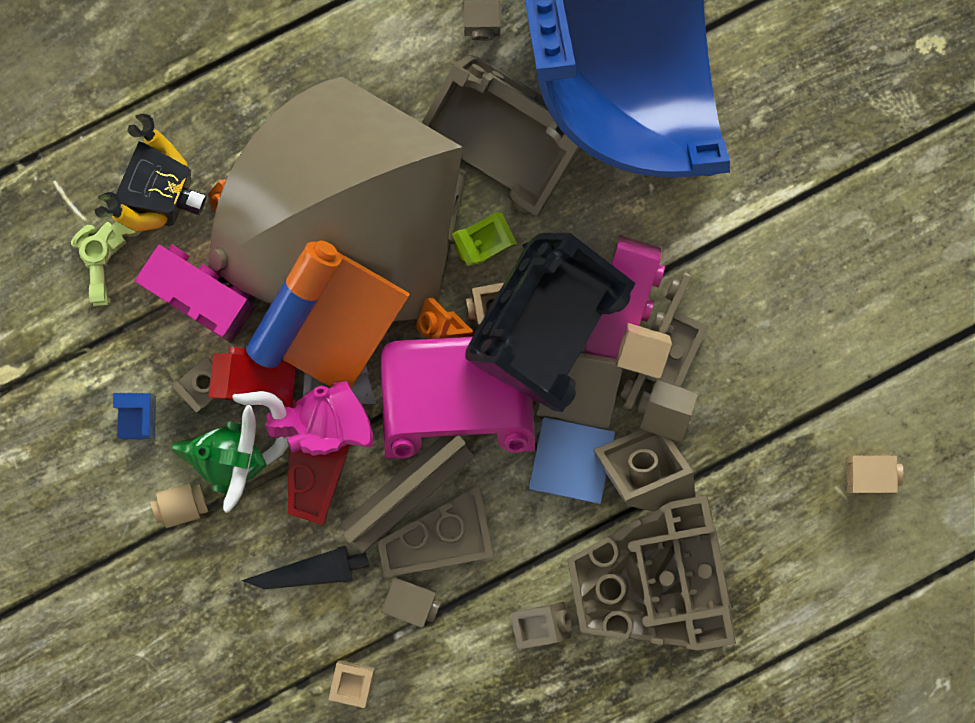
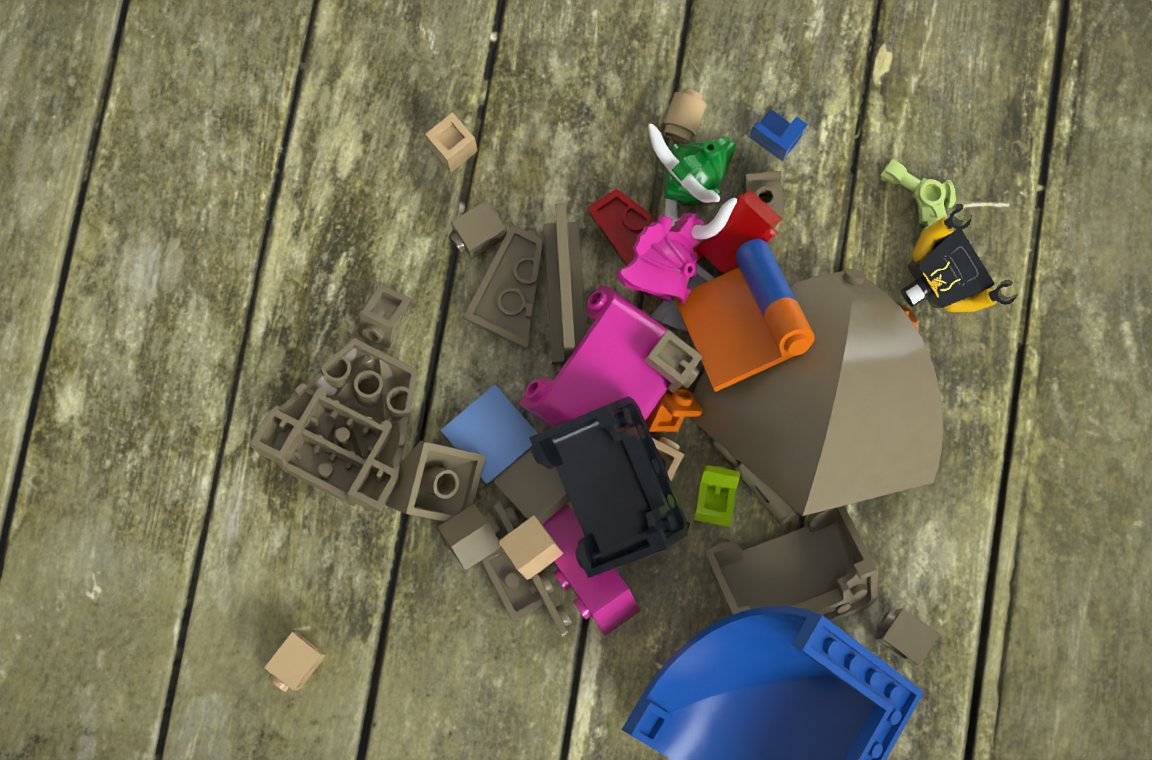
camera: 130 degrees right, 5 degrees down
dark pink wedge [135,244,255,344] -> none
black bar [241,545,369,589] -> none
none -> dark tan bracket [644,330,703,393]

